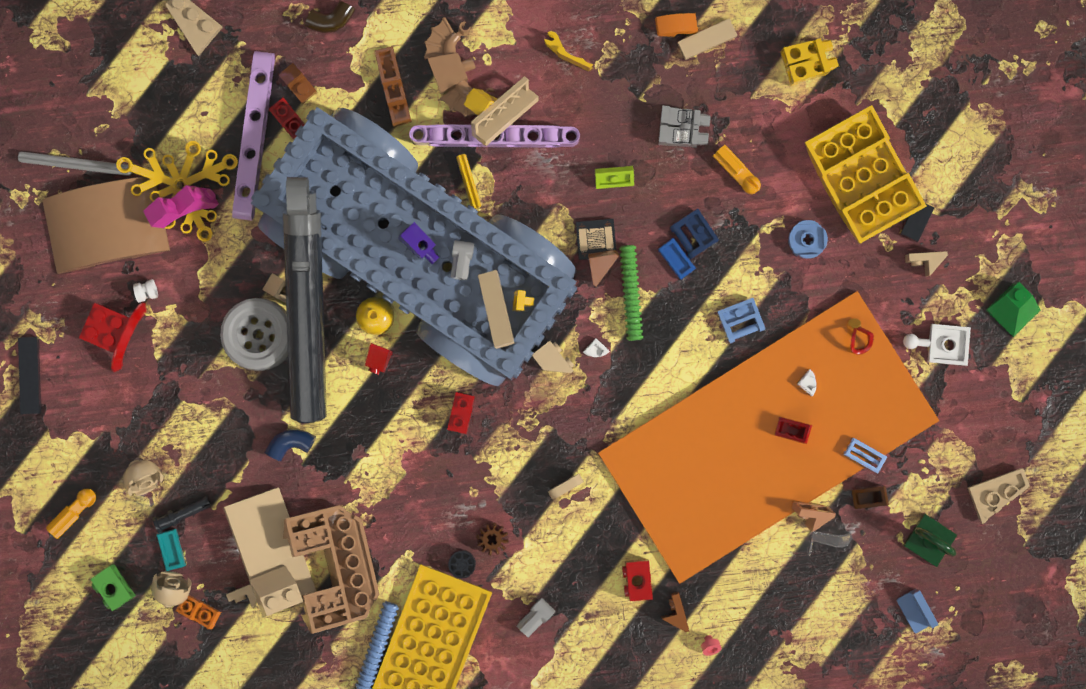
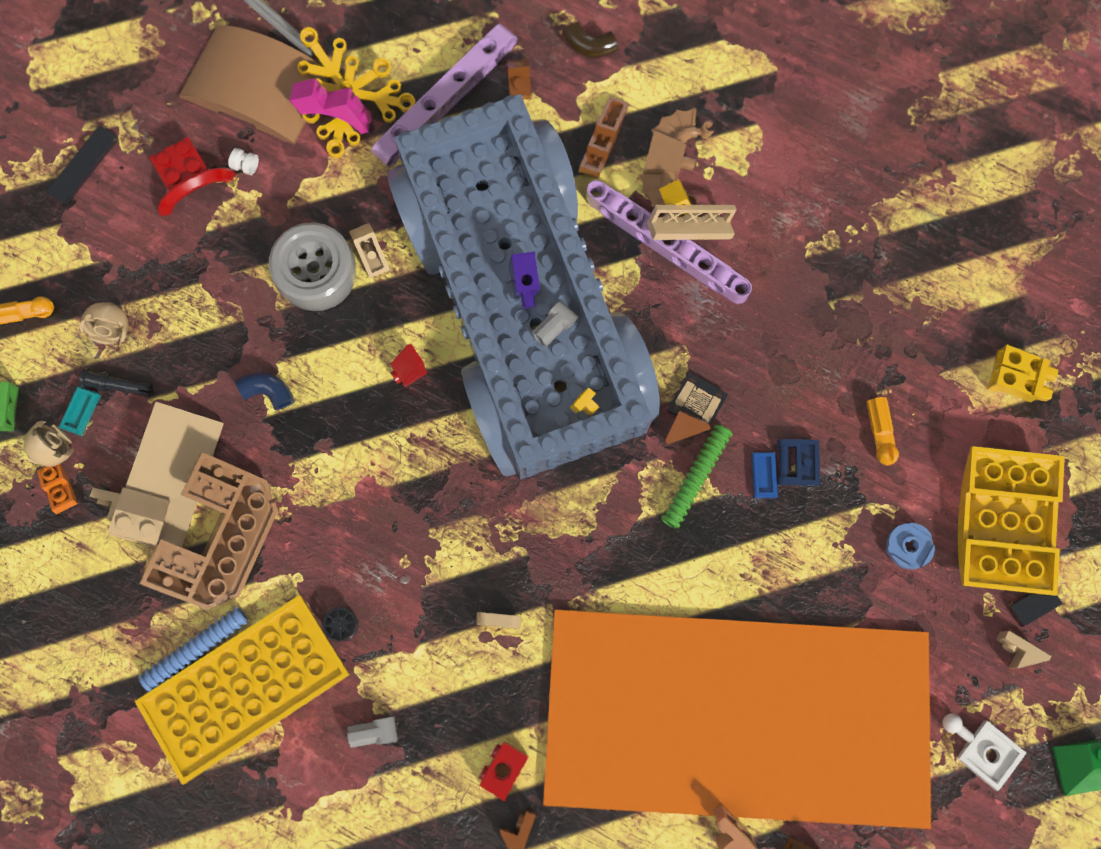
camera: 35 degrees right, 10 degrees down
red slope [269,98,305,139] -> none
black piece [283,177,327,423] -> none
yellow cylinder [356,297,394,335] -> none
red brick [447,392,475,434] -> none
yellow axle [456,154,481,209] -> none
reddish brown gear [476,522,509,556] -> none
tan tile [478,270,515,349] -> none
tan slope [532,341,574,374] -> none
yellow arm [544,31,593,71] -> none
white tile [583,339,610,357] -> none
lime plate [595,166,634,189] -> none
orange slope [655,13,698,37] -> none
light grey hips [658,106,710,148] -> none
tan tile [677,18,737,60] -> none
medium blue plate [717,298,765,344] -> none
red slope [775,417,812,444] -> none
white tile [797,369,816,396] -> none
light blue tile [843,438,887,474] -> none
red piece [848,318,874,355] -> none

